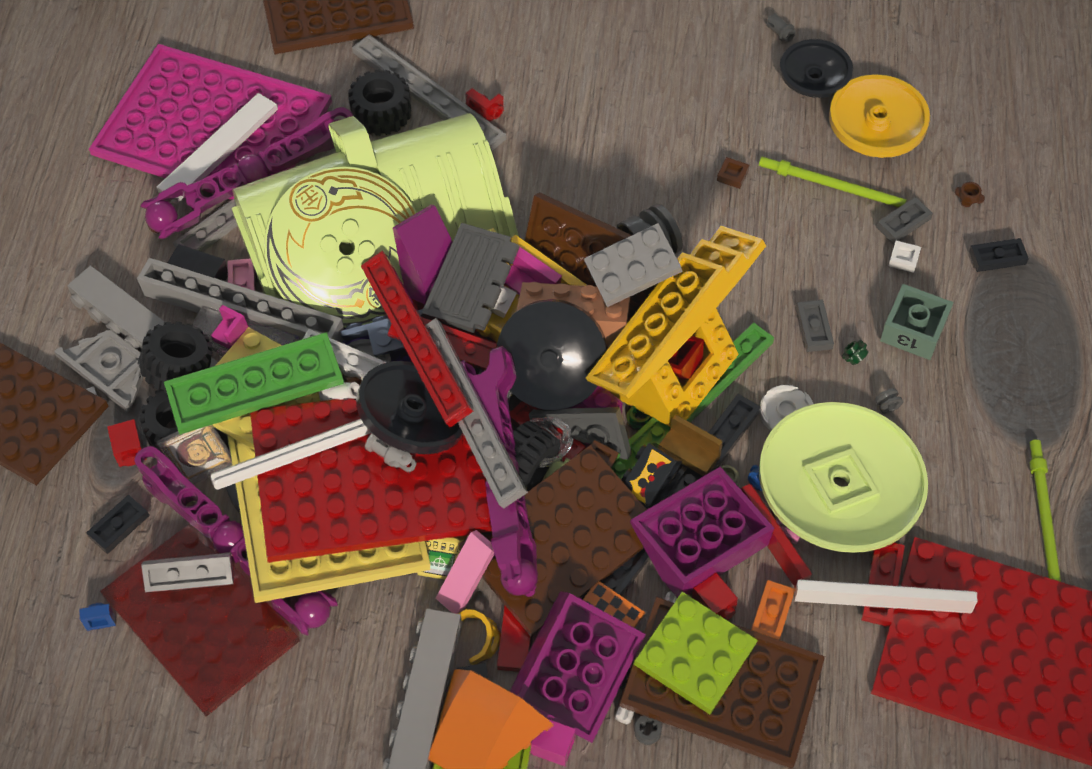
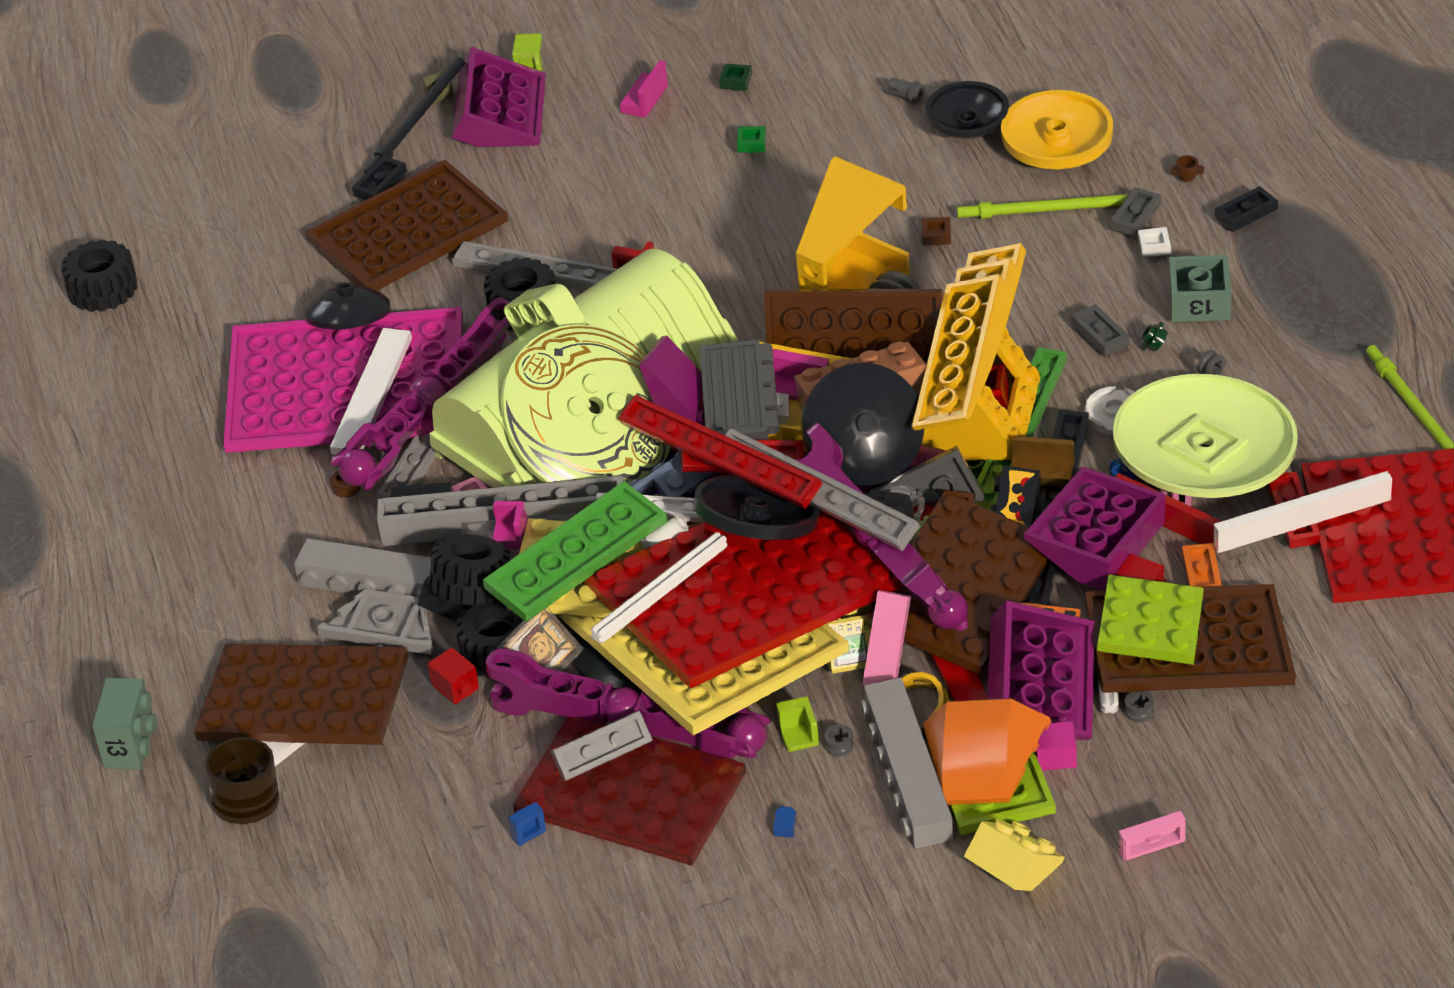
camera: 20 degrees left, 15 degrees down
black plate [86,494,150,554] -> none
light grey piece [365,434,416,472] -> none
light grey plate [584,223,683,307] -> none
none -> black dish [304,282,391,329]
none -> green plate [737,126,766,153]
none -> blue piece [773,806,796,837]
none -> lime panel [776,696,819,752]
none -> yellow windscreen [796,156,911,289]
none -> dark grey bush [824,724,854,757]

